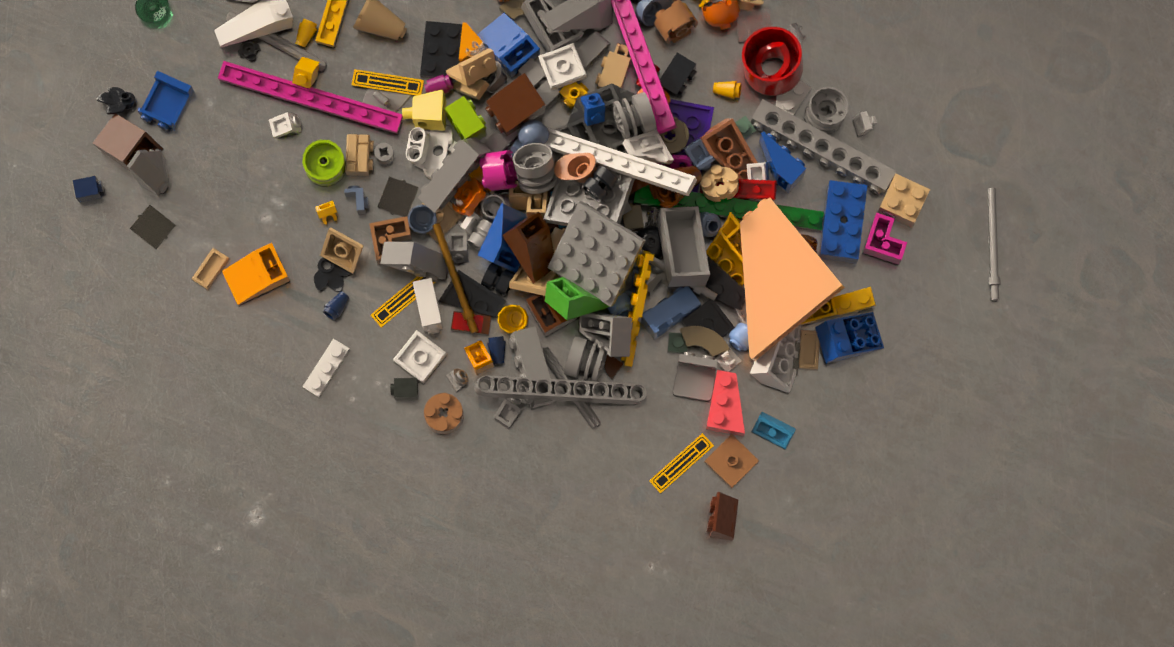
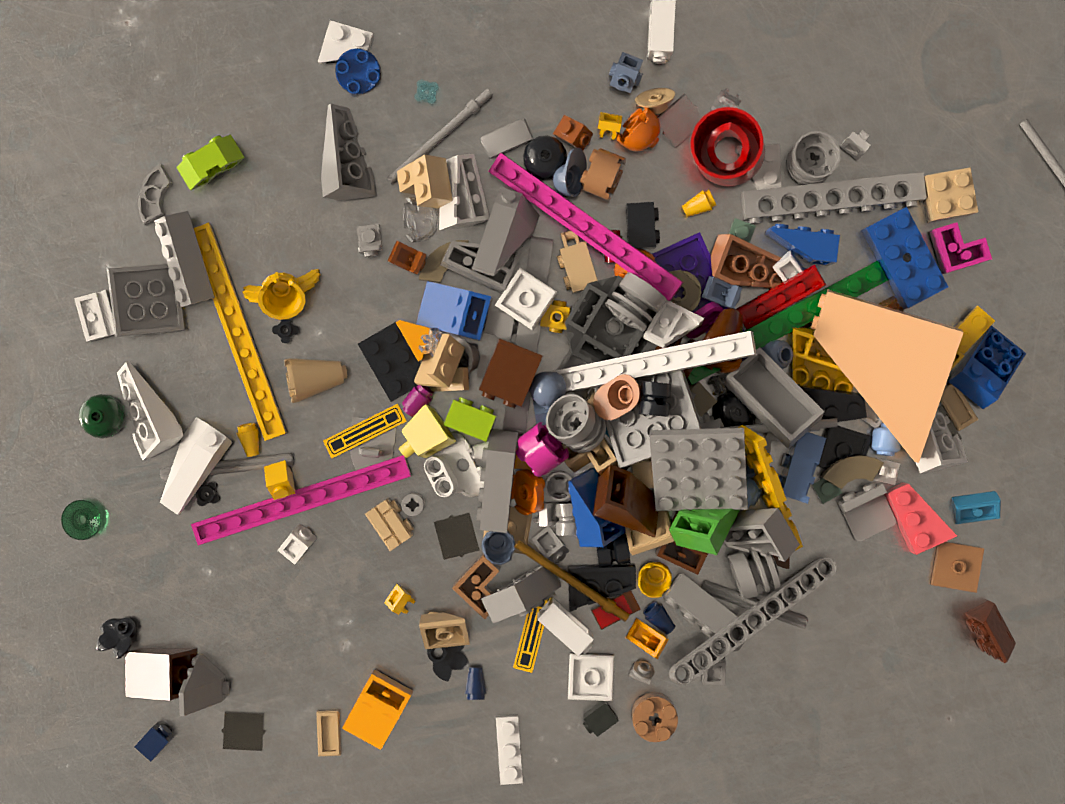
camera: 35 degrees left, 10 degrees up
blue panel [138,71,194,130] -> none
lime wheel [302,140,346,186] -> none
sand blue bracket [344,186,369,215] -> none
blue bracket [581,93,605,126] -> none
sticker [649,433,714,494] -> none
tan plate [700,165,739,202] -> none

